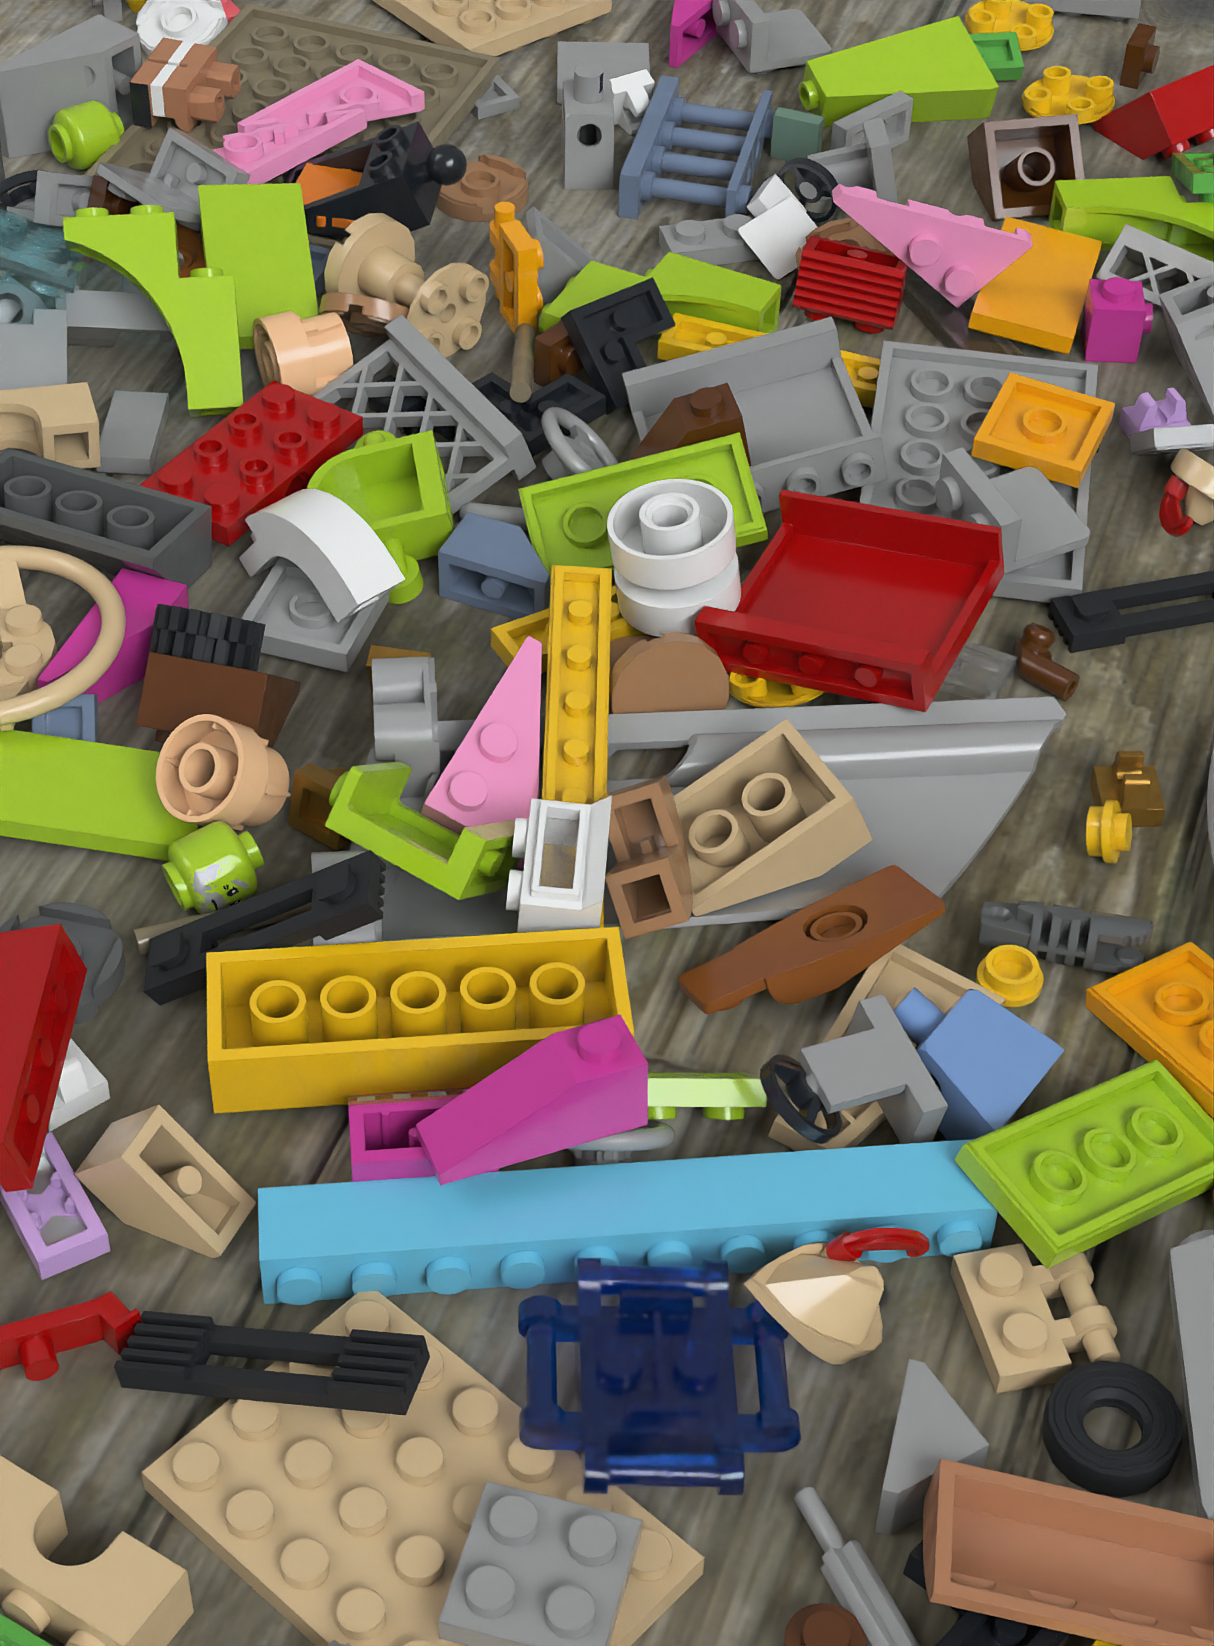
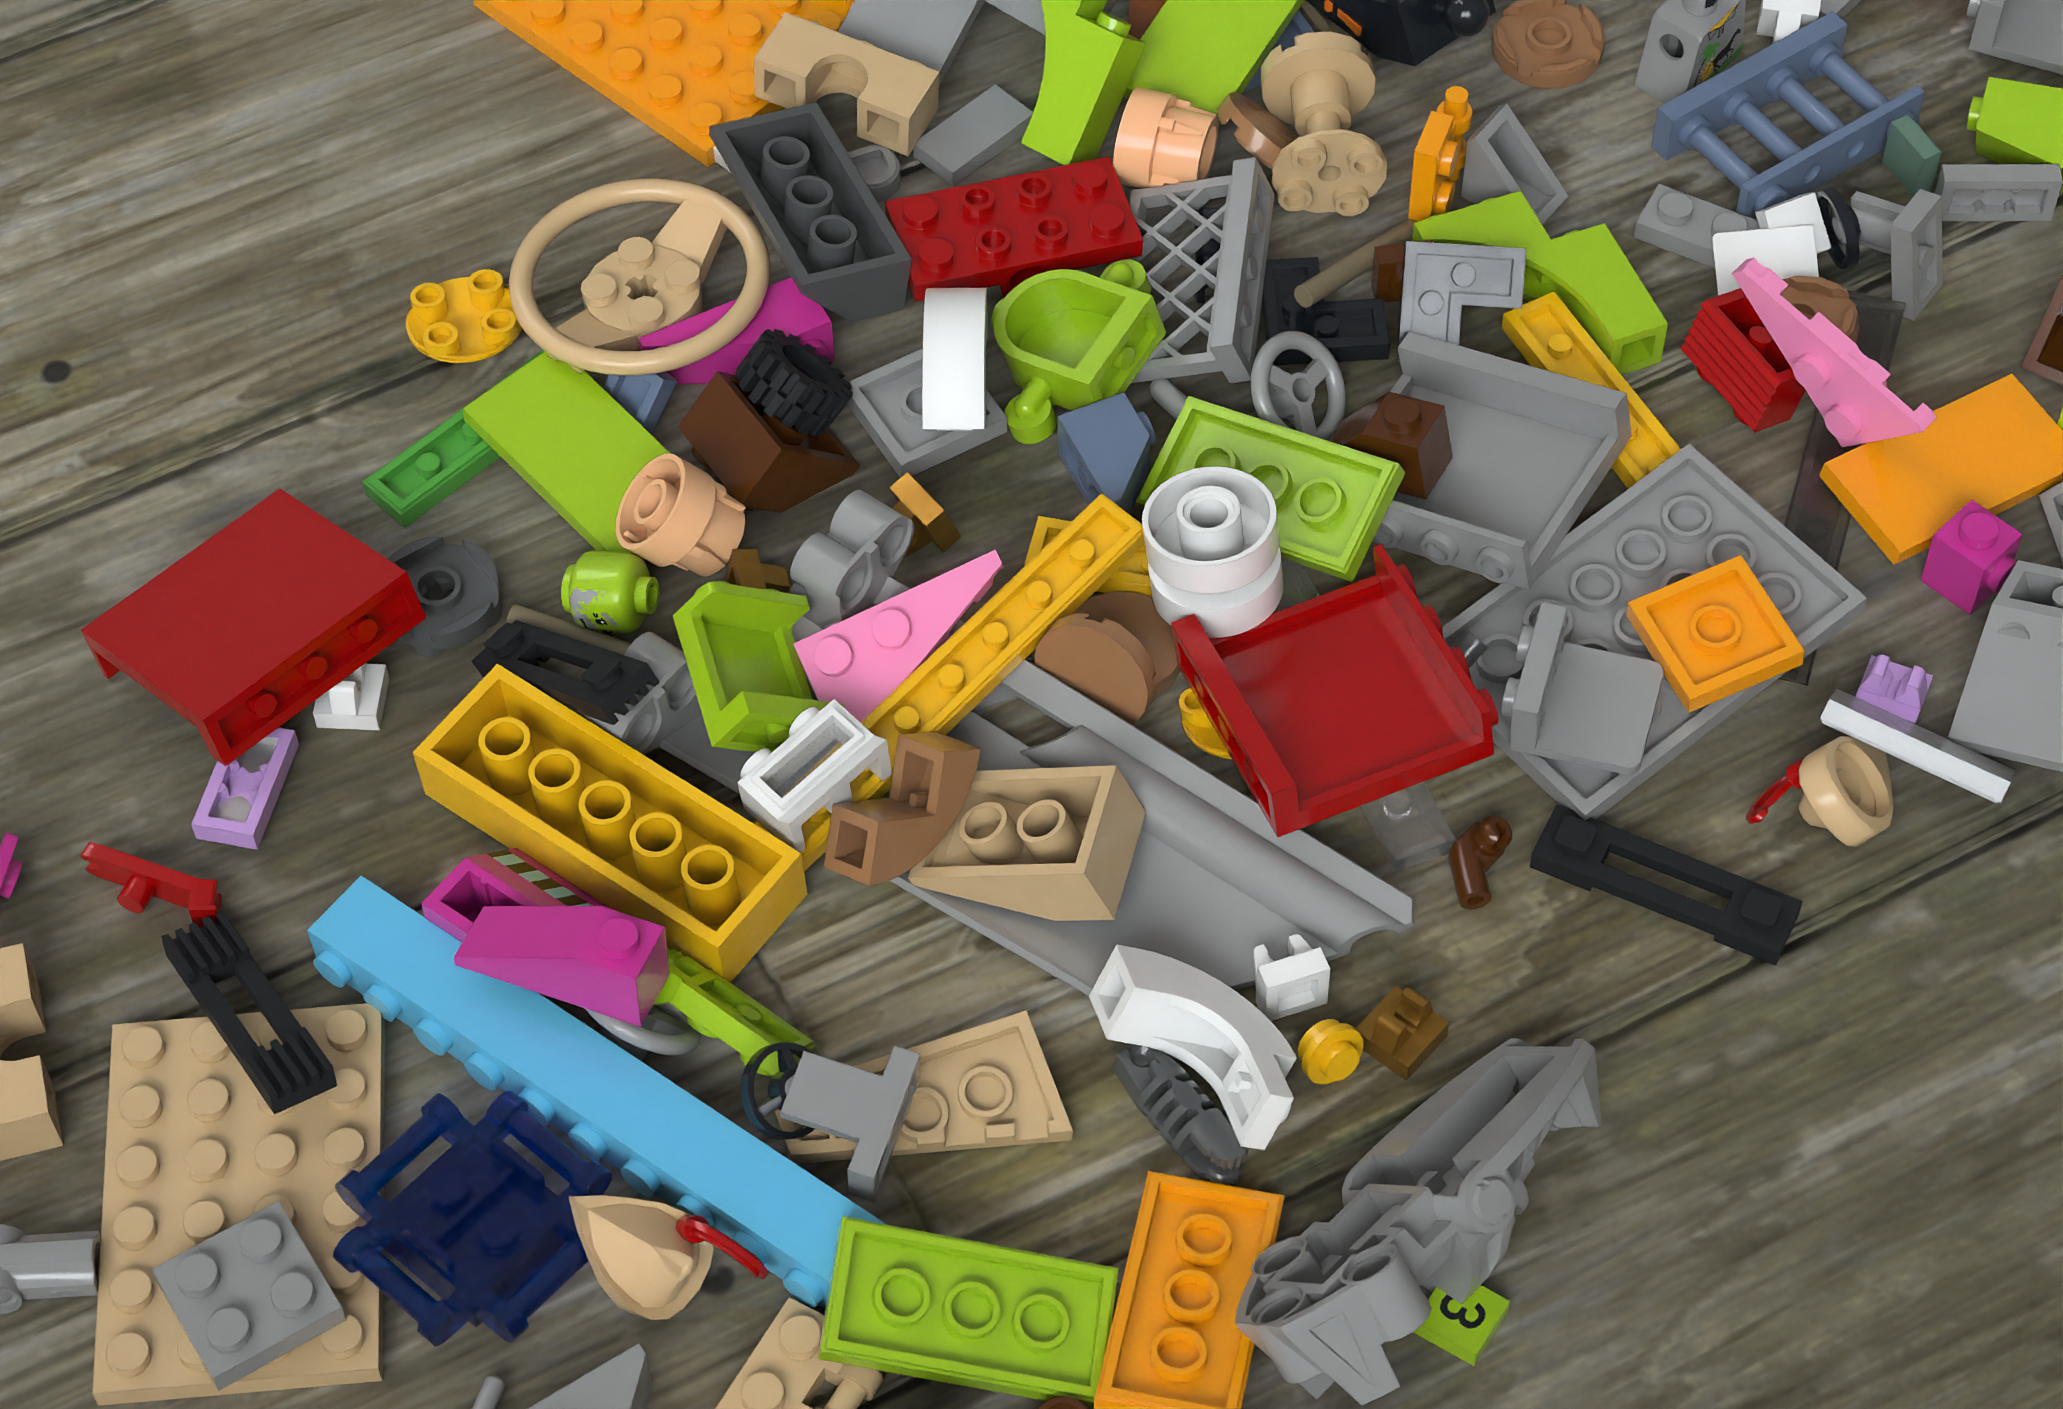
camera: 45 degrees right, 10 degrees up
tan slope [74,1105,257,1258] -> none
dark orange piece [678,865,946,1014] -> none
medium blue torso [893,987,1064,1141] -> none
yellow plate [976,945,1044,1007] -> none
none -> white arch [1089,944,1297,1150]
none -> white tile [1253,934,1330,1021]

